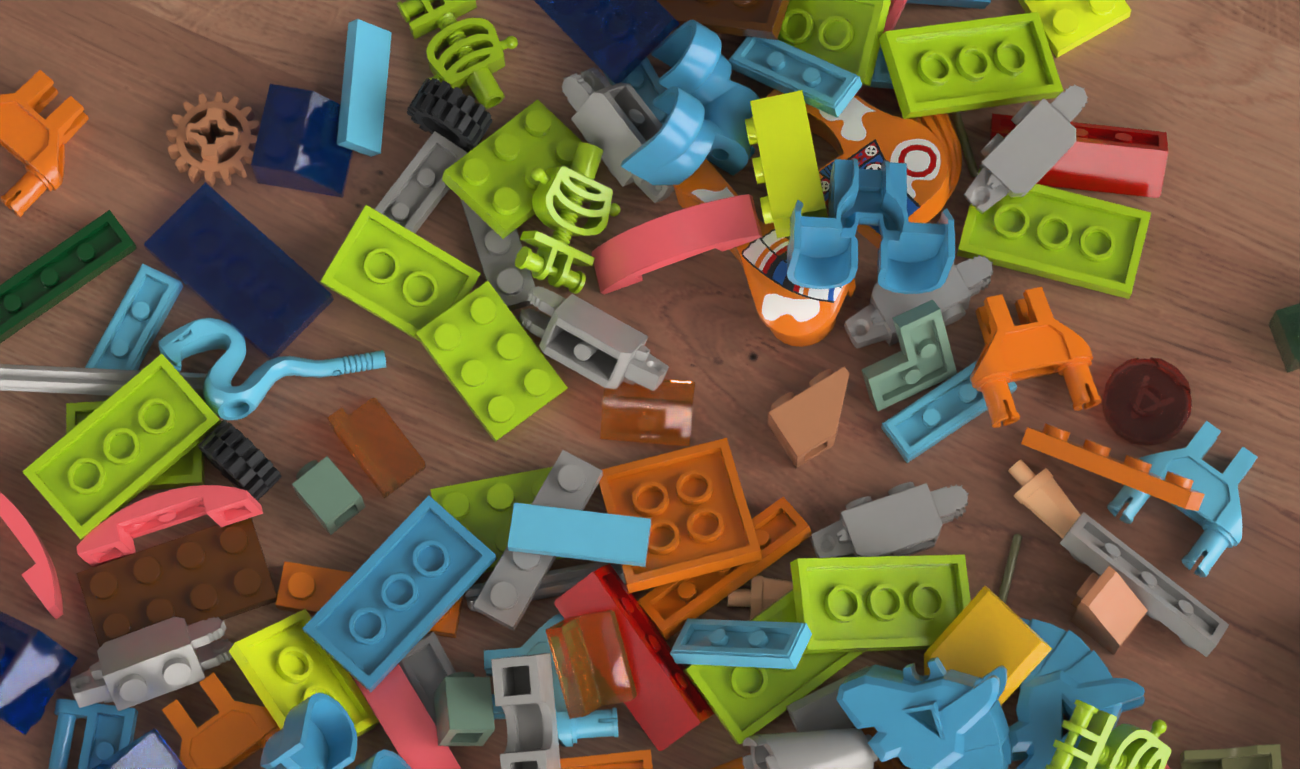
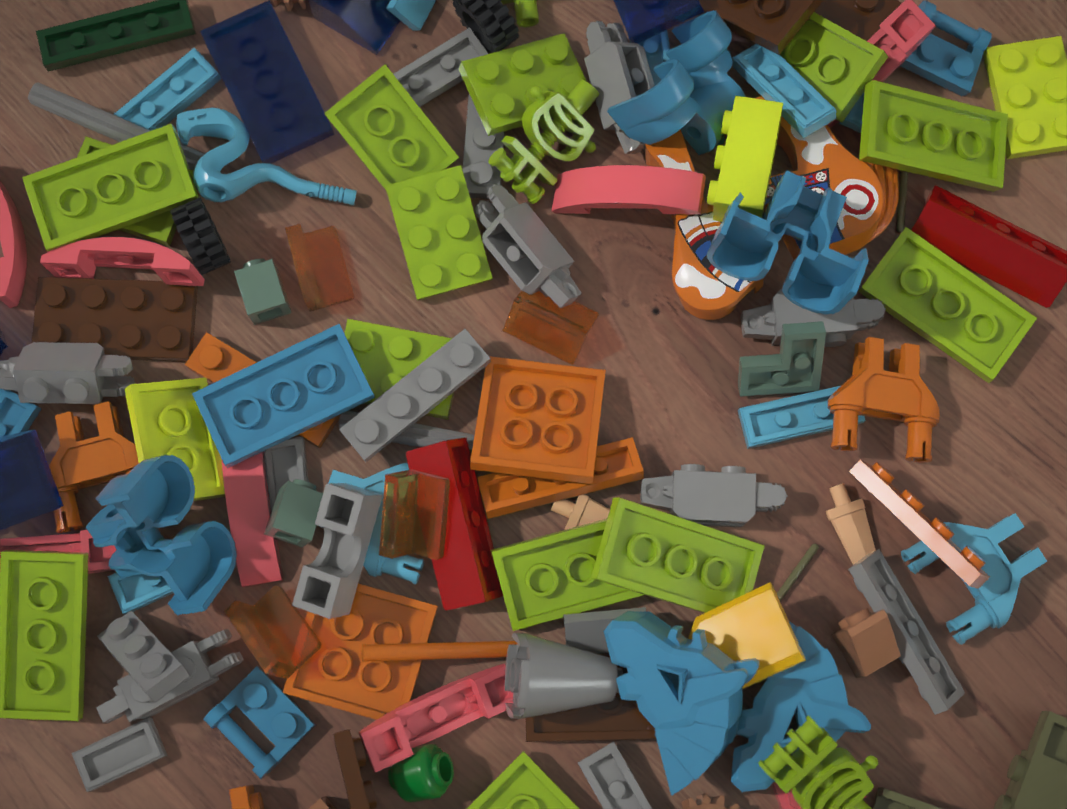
camera: 20 degrees right, 5 degrees up
medium azure tile [507,503,651,567] -> none
medium azure tile [670,618,812,669] -> none
nougat slope [768,366,850,468] -> none
light grey hinge [963,84,1089,214] -> none
clear red tile [1101,357,1192,446] -> none

